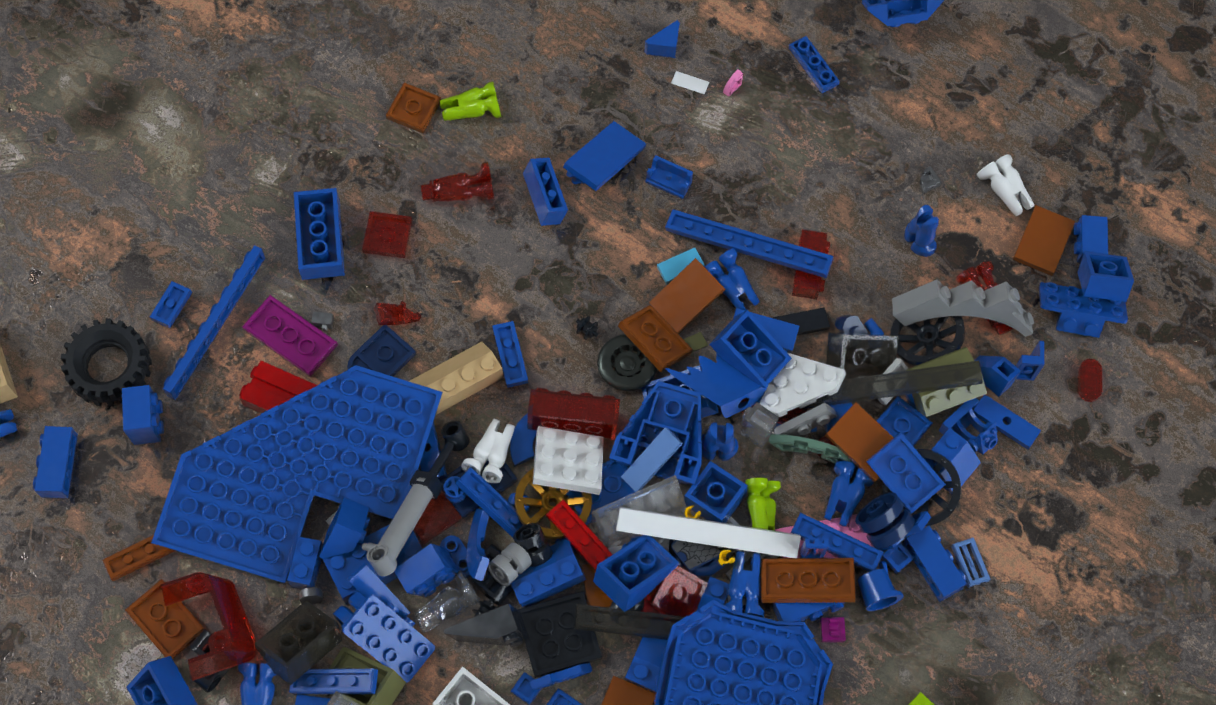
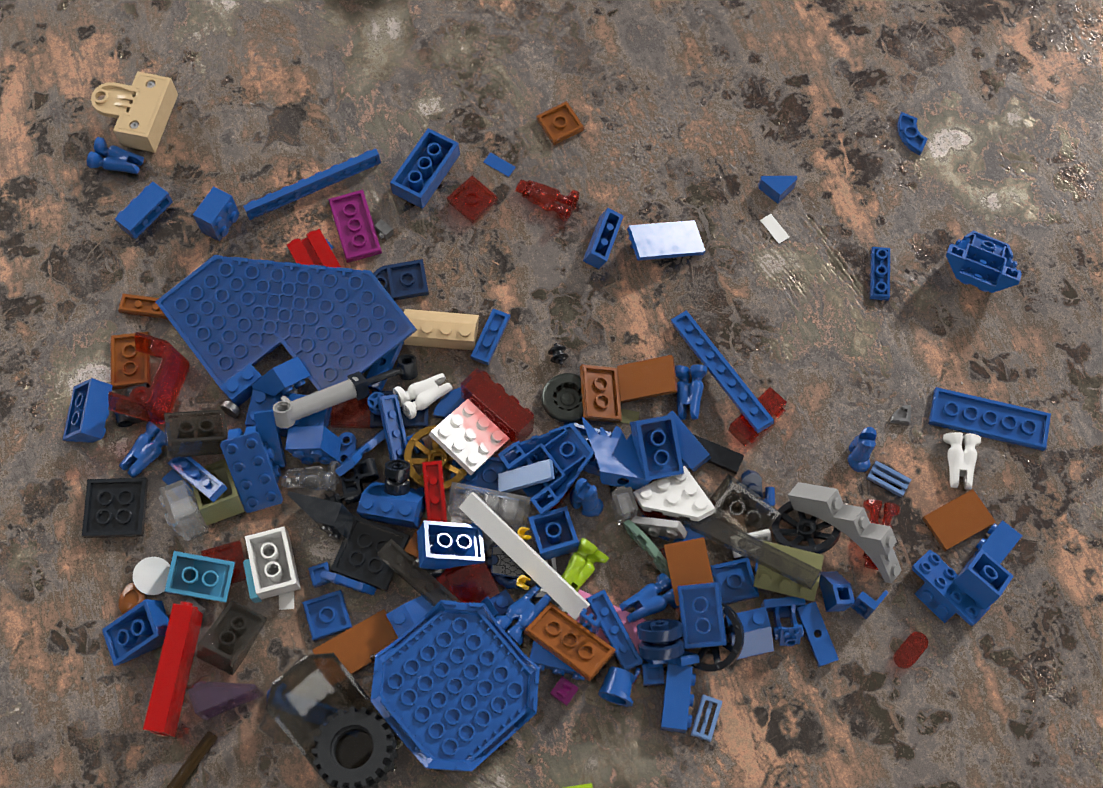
camera: 40 degrees right, 0 degrees up
black tyre [60,318,152,407] -> none
blue plate [150,281,192,328] -> none
clear red slope [374,301,421,325] -> none
lime piece [440,81,501,121] -> none
light grey wheel [488,542,532,586] -> none
blue hinge [645,155,693,199] -> none
medium azure tile [657,248,705,285] -> none
bright pink tile [723,69,743,97] -> none
none -> blue sticker [483,152,516,177]
none -> medium blue tile [866,461,912,498]
none -> blue tile [928,387,1051,451]

